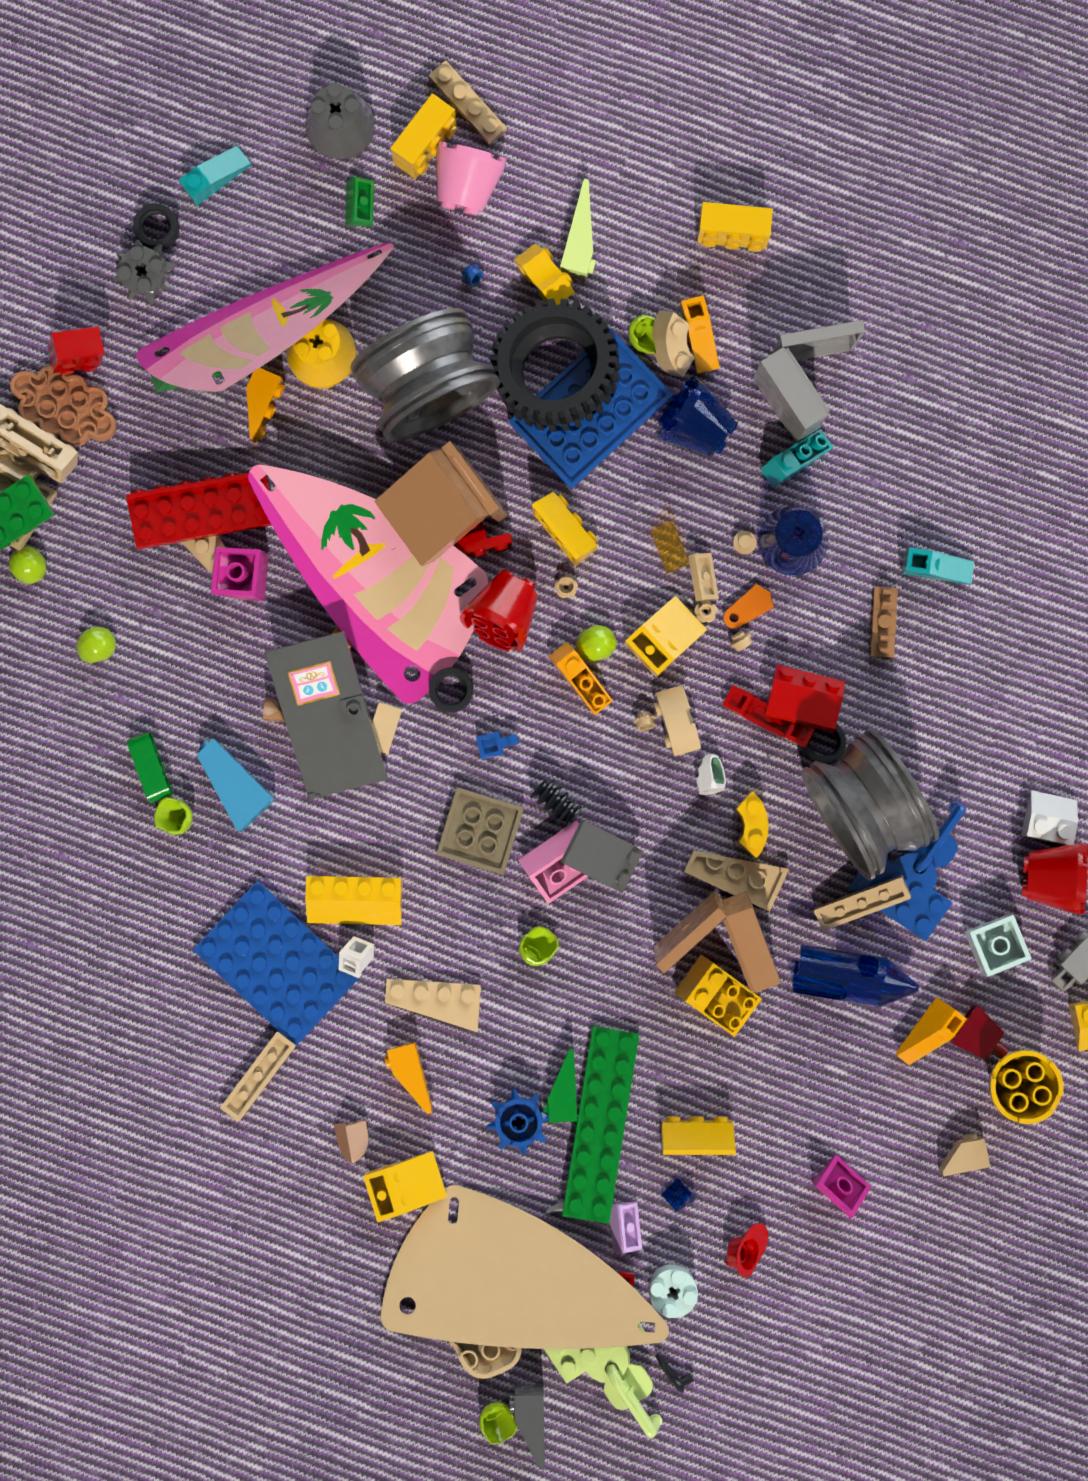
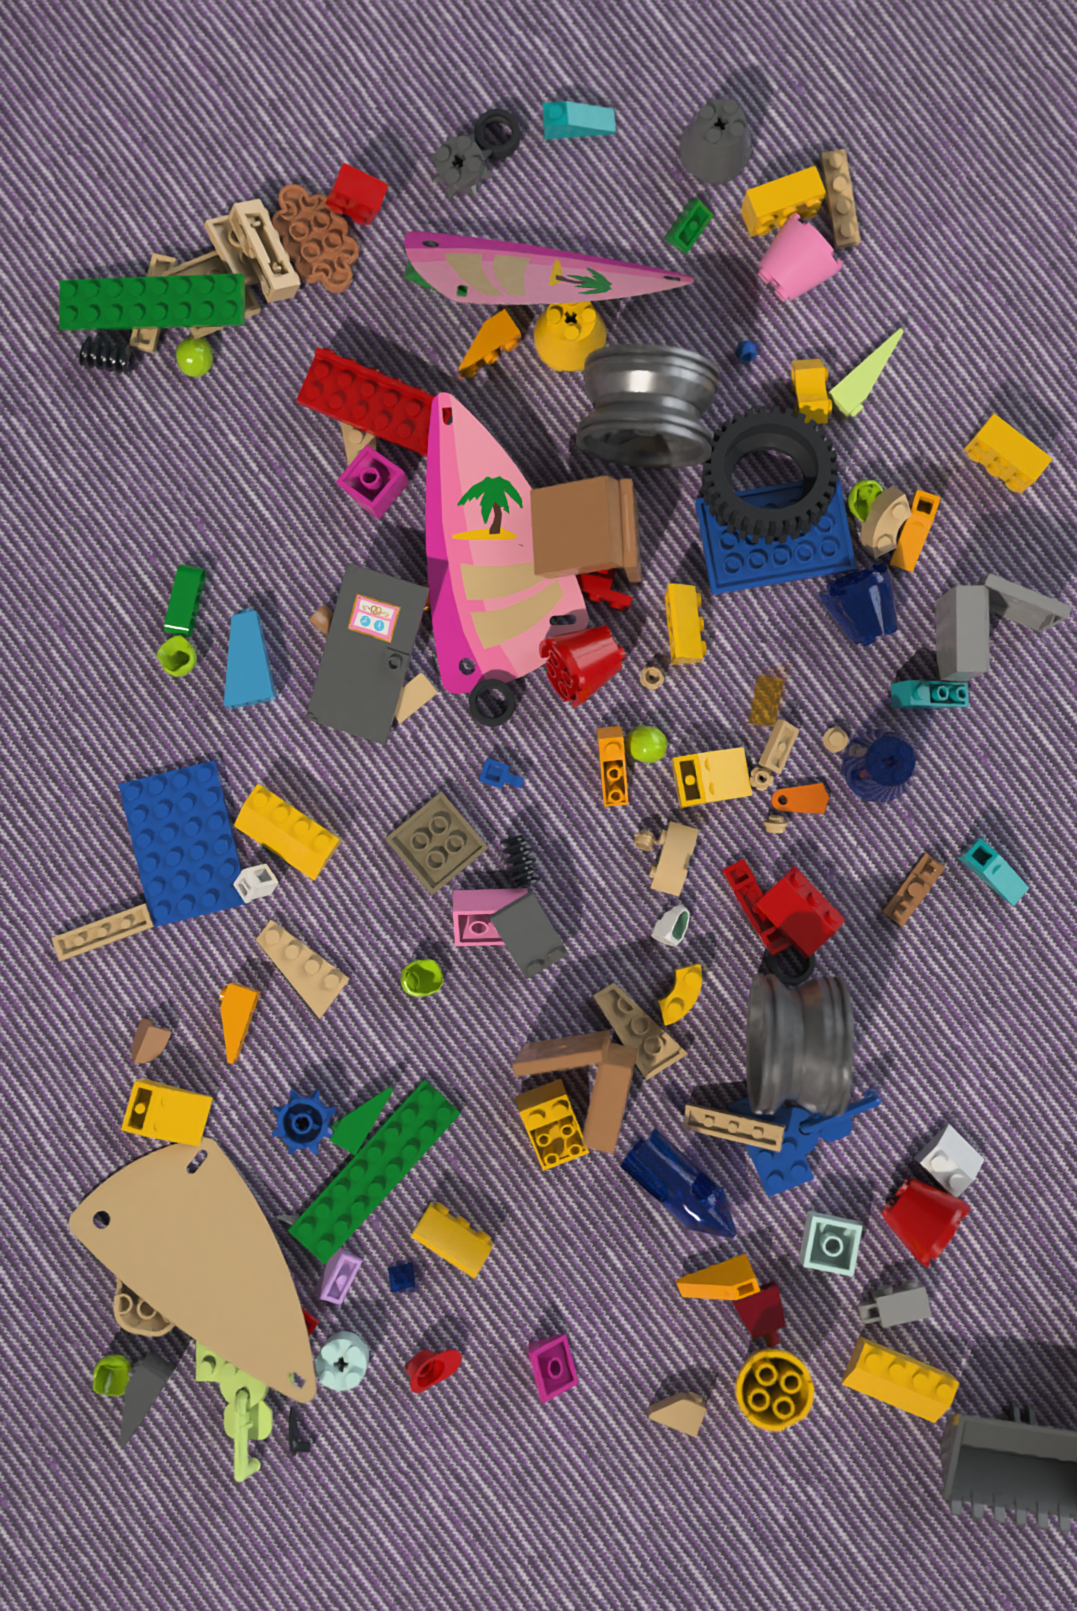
camera: 30 degrees right, 0 degrees up
lime hair [75,627,116,664] -> none

